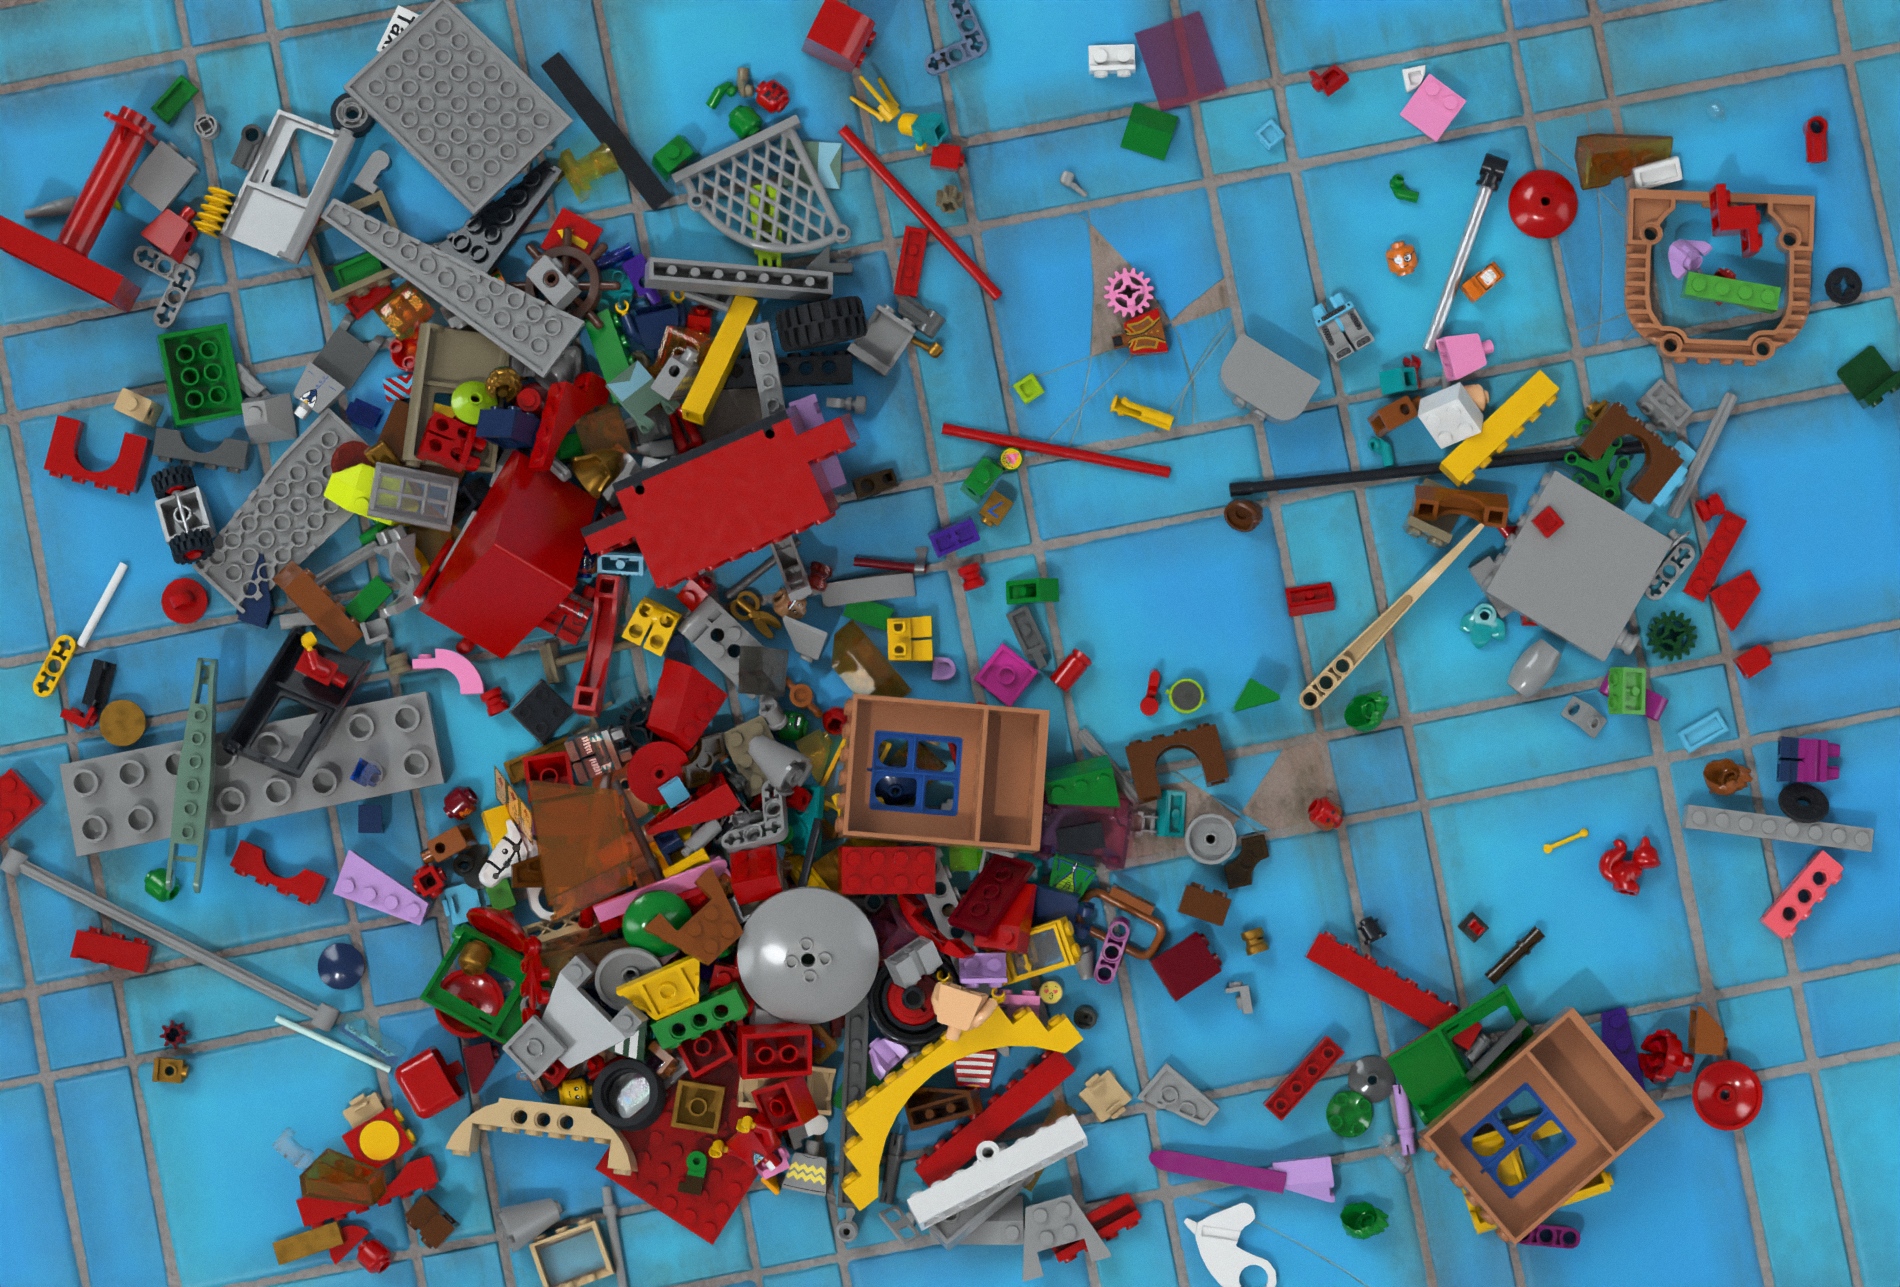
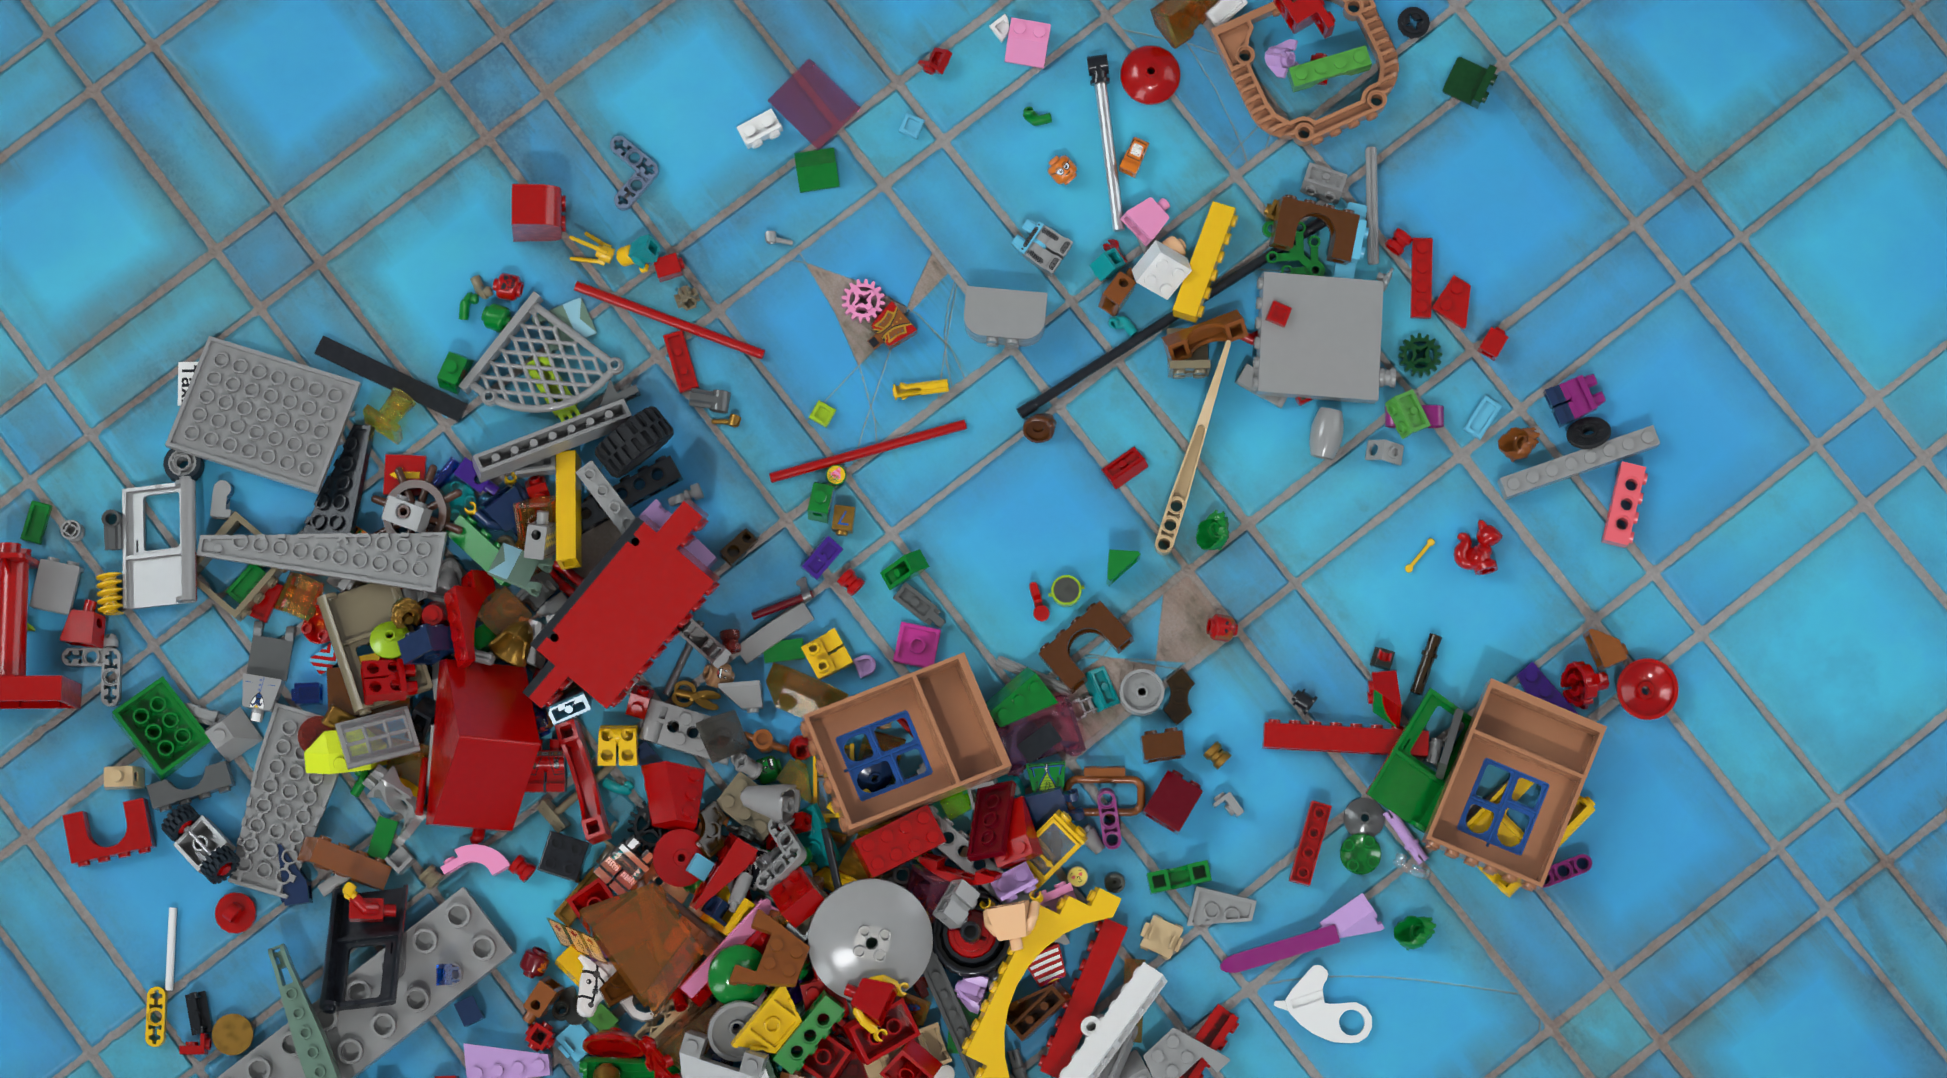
camera: 25 degrees left, 5 degrees down
light grey axle [314,541,379,586] -> none
light grey panel [847,304,917,378] -> none
red piece [1049,648,1092,693] -> none
teal plate [1460,603,1506,649] -> none
light grey beam [1644,543,1695,601] -> none
none -> teal arm [602,778,634,795]
none -> red torso [844,974,909,1042]
none -> green arch [1146,860,1212,895]
none -> red slope [1367,670,1402,727]

